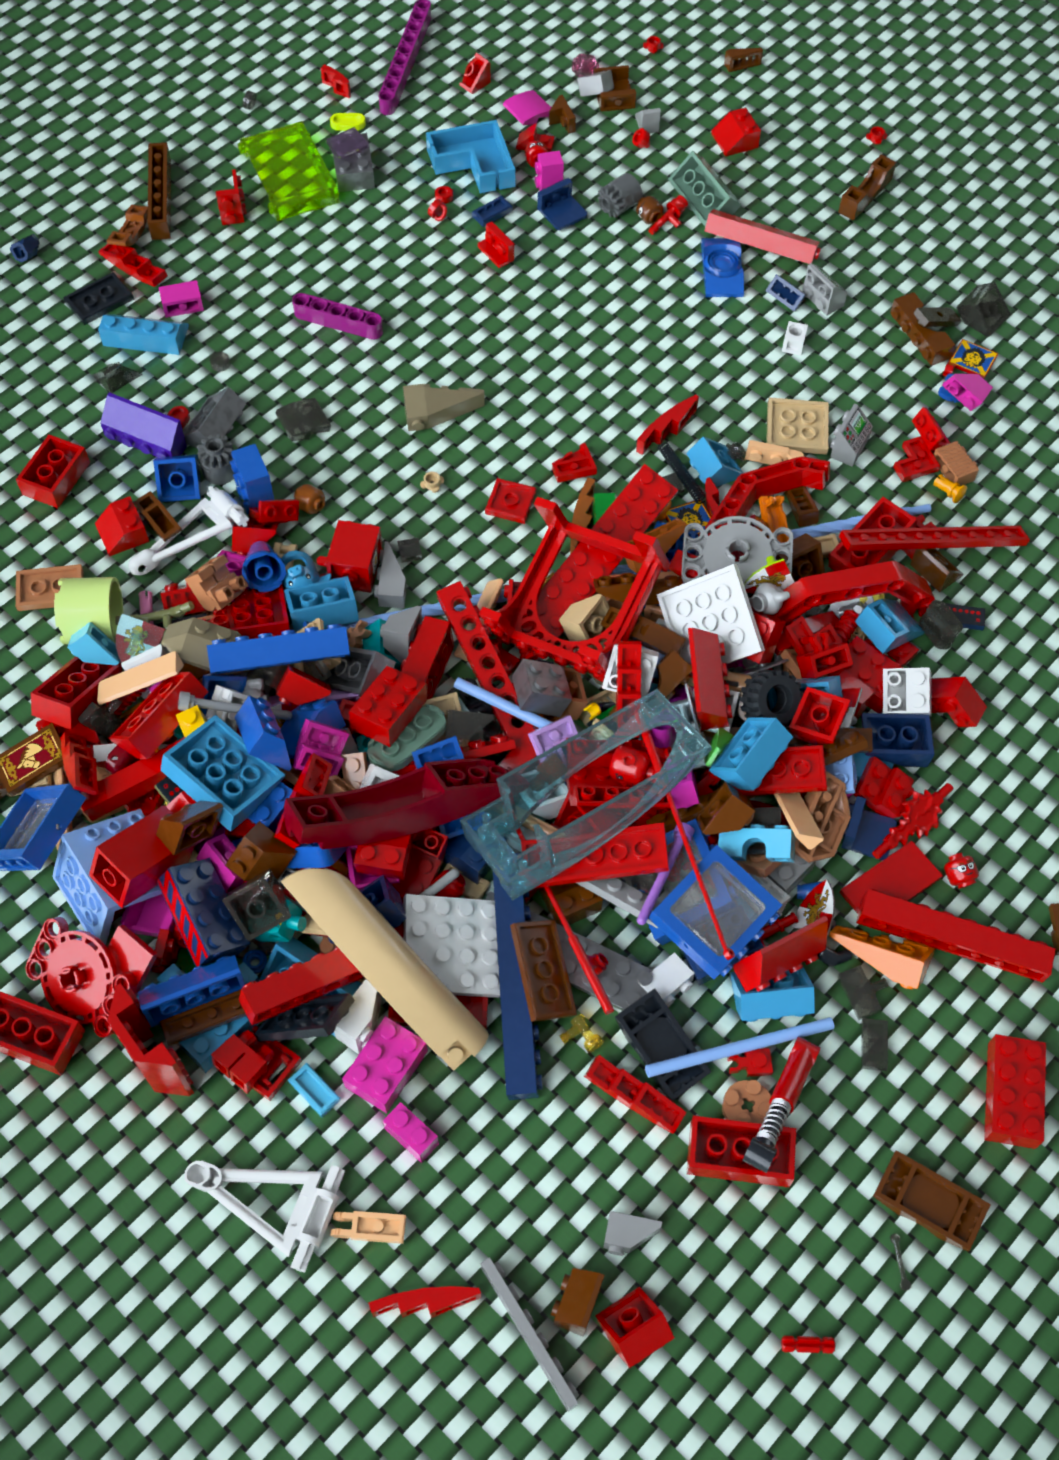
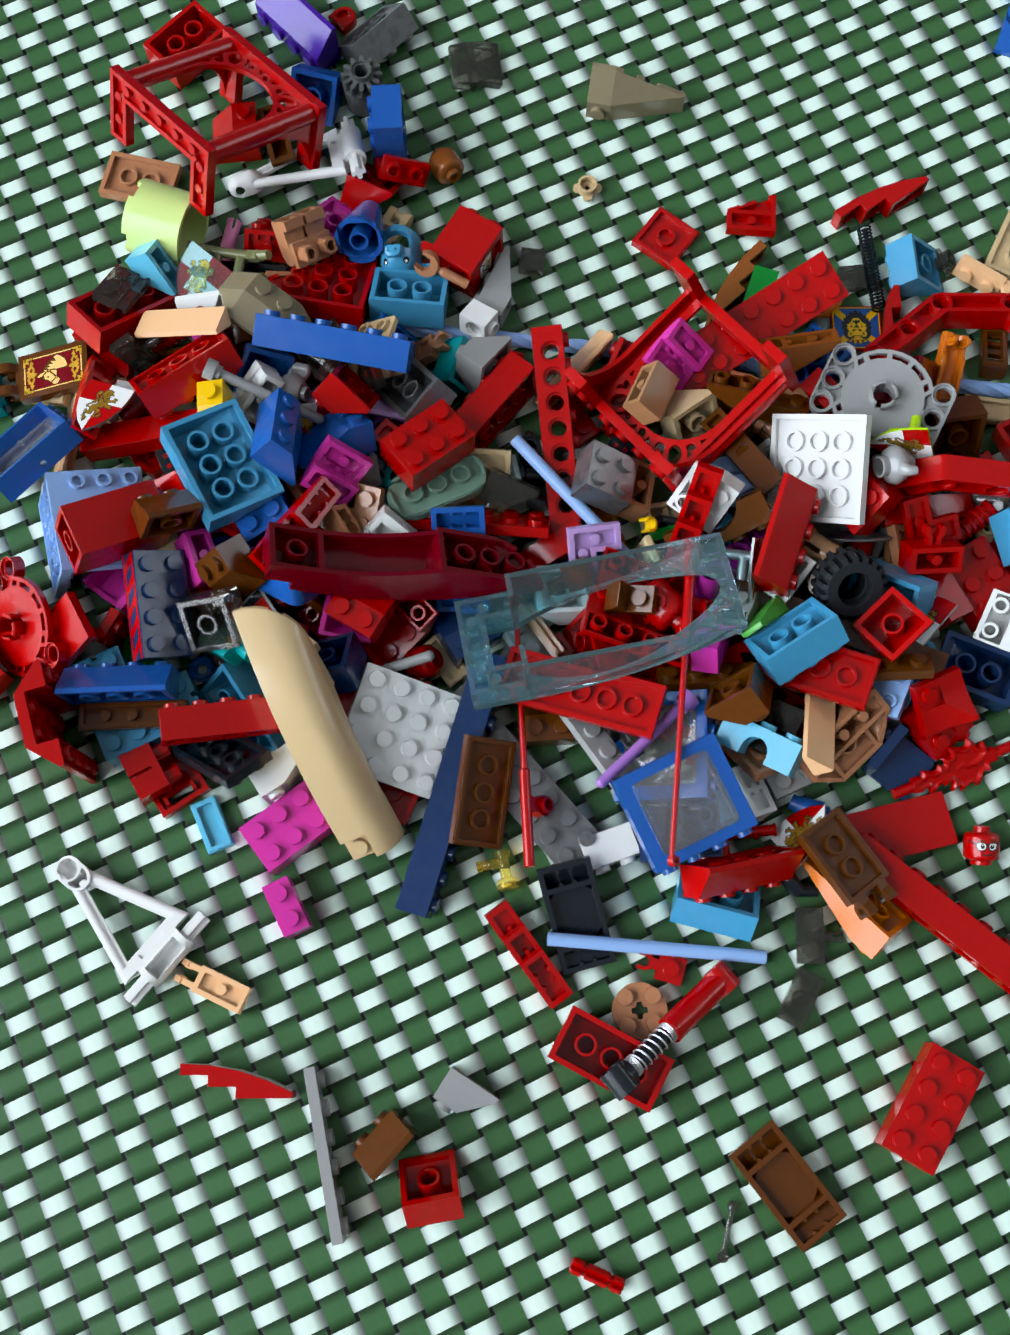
camera: 25 degrees right, 15 degrees up
none -> shield [76,379,136,431]
none -> clear smoke plate [92,264,150,315]
none -> red arch [110,27,327,217]
none -> nougat piece [414,250,470,289]
none -> white brick [459,298,499,337]
none -> reddish brown slope [604,580,659,615]
none -> medium nougat brick [622,360,679,425]
none -> dark pink slope [642,318,714,390]
none -> reddish brown tile [796,806,898,920]
none -> red plate [908,665,980,737]

